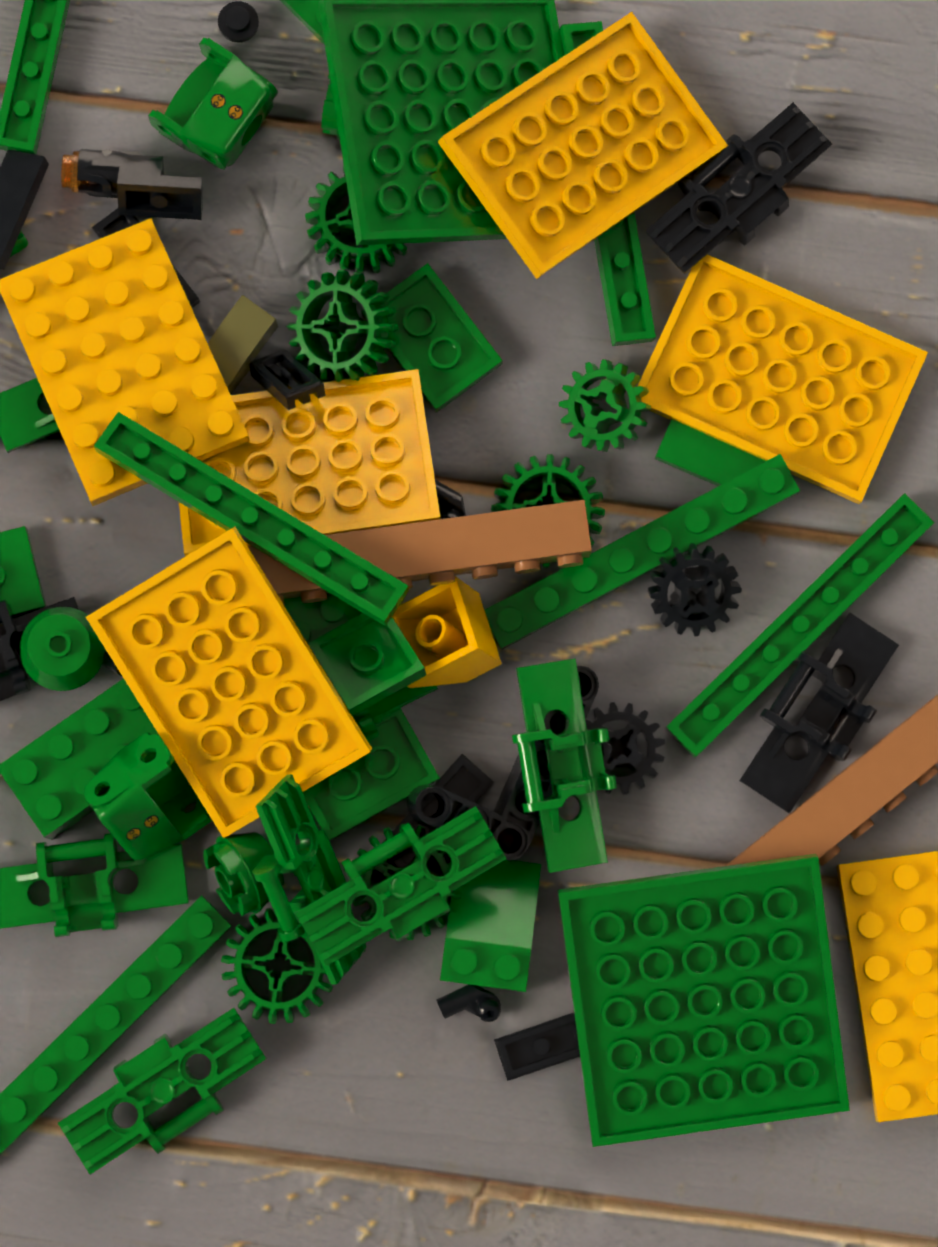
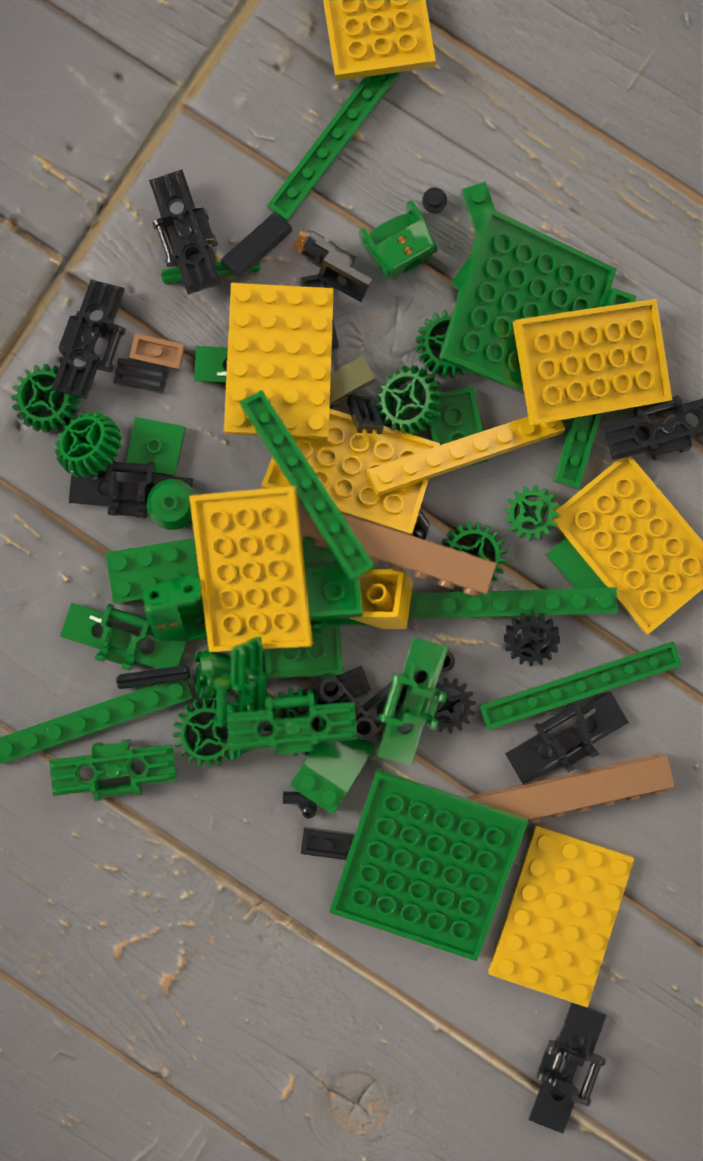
camera: 30 degrees right, 5 degrees up
none -> black axle [116,665,191,689]
none -> yellow plate [368,416,565,496]

